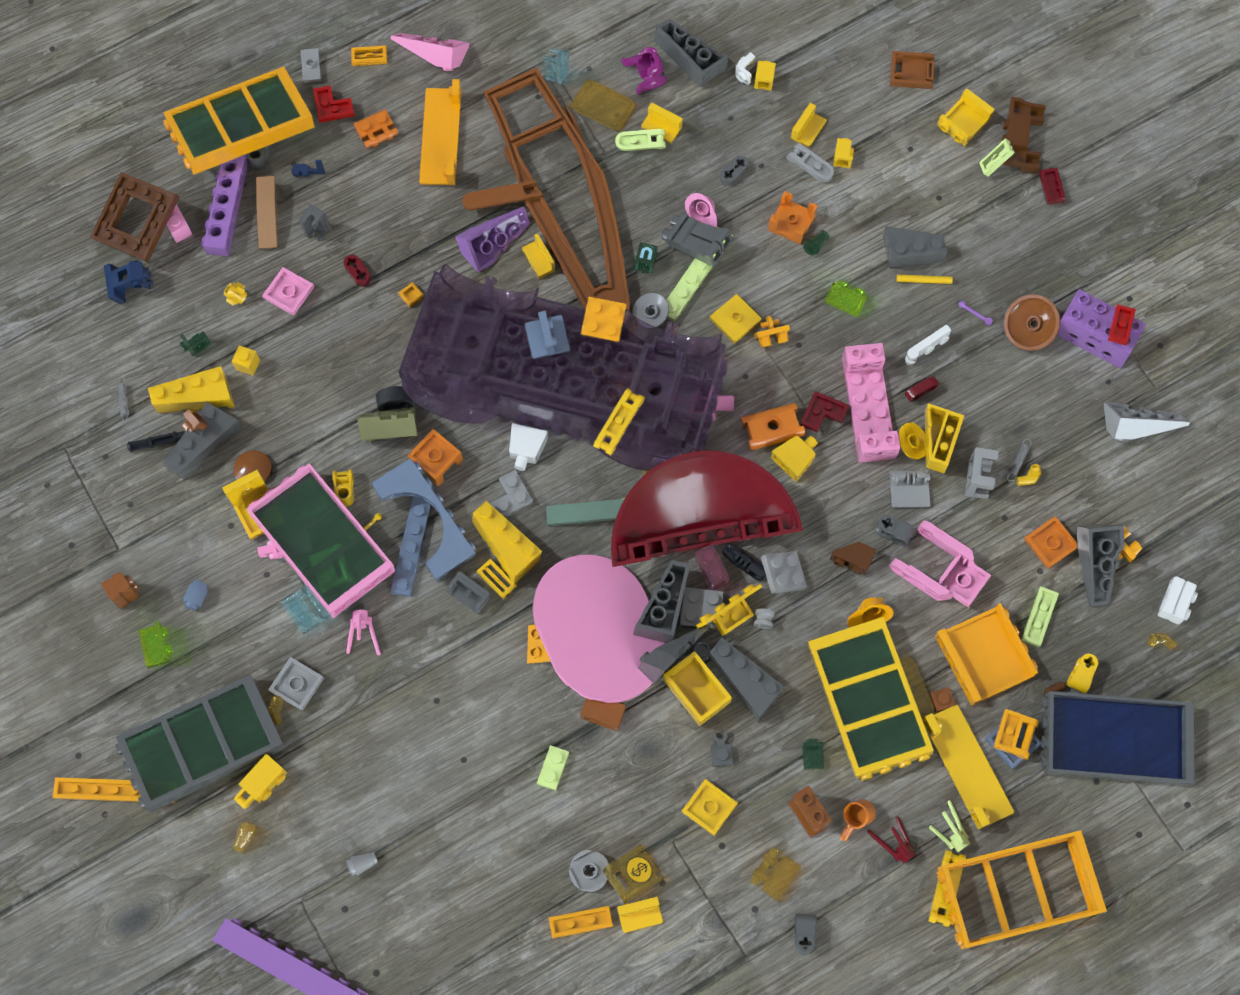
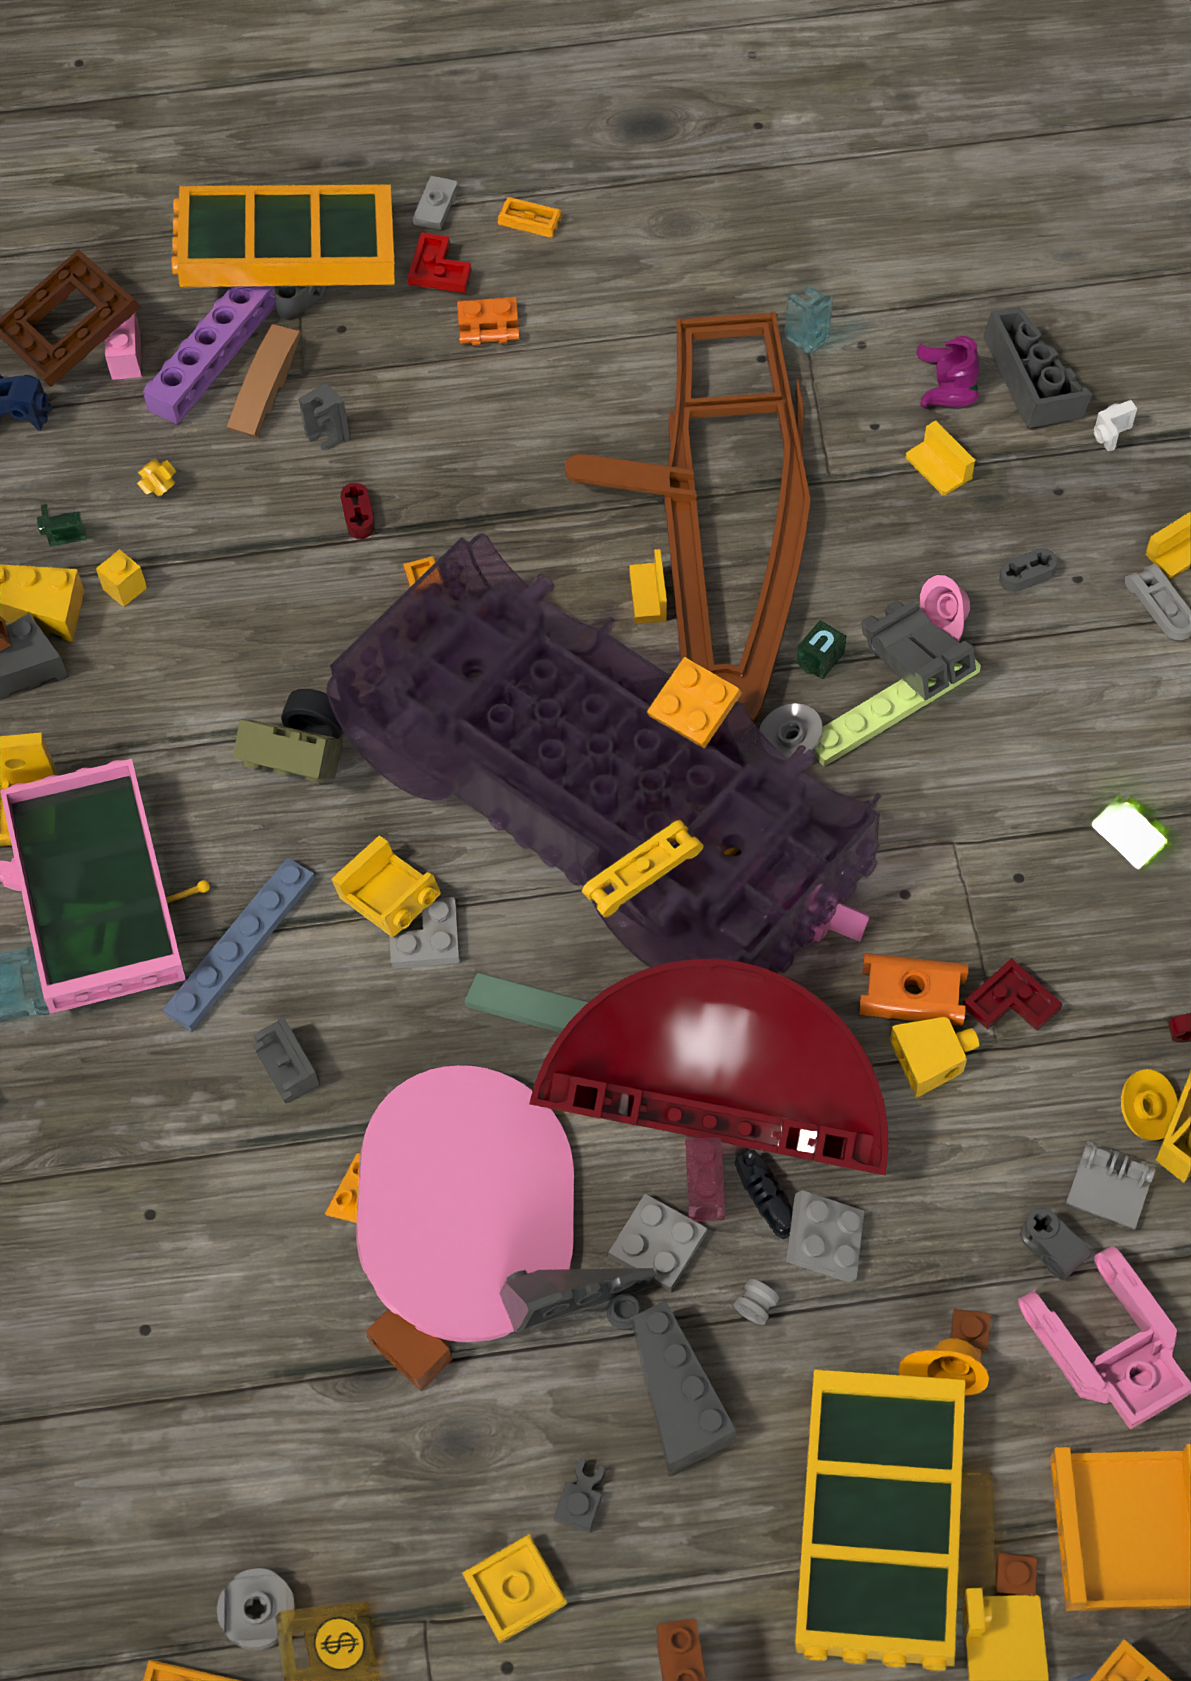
camera: 25 degrees right, 10 degrees down
dark orange dish [233,450,272,481] -> none
bright pink plate [262,267,314,316] -> none
dark blue piece [291,160,325,177] -> none
yellow piece [332,469,354,507] -> none
bright pink plant [346,610,381,656] -> none
sand blue arch [371,458,476,582] -> none
bright pink wedge [391,33,470,71] -> none
orange panel [407,429,463,487] -> none
light orange bracket [419,79,462,185] -> none
medium lavender wedge [455,207,530,272] -> none
yellow wedge [472,501,542,584] -> none
yellow tile [476,559,517,599] -> none
white torso [509,423,548,471] -> none
sand blue bracket [525,311,570,359] -> none
yellowish green plate [537,745,569,791] -> none
clear yellow piece [569,79,636,132] -> none
yellowish green plate [615,129,666,151] -> none
dark grey wedge [633,560,690,643] -> none
yellow piece [663,651,732,726] -> none
yellow bracket [696,584,762,636] -> none
yellow plate [709,294,762,344] -> none
yellow brick [754,61,776,91] -> none
light orange hips [754,315,790,348] -> none
orange panel [768,191,818,245] -> none
clear green bracket [802,739,824,770] -> none
clear green cone [803,230,829,255] -> none
reddish brown slope [830,542,877,575] -> none
bright pink plate [842,343,900,463] -> none
none -> yellow panel [331,835,441,938]
none -> dark orange plate [950,1309,991,1354]

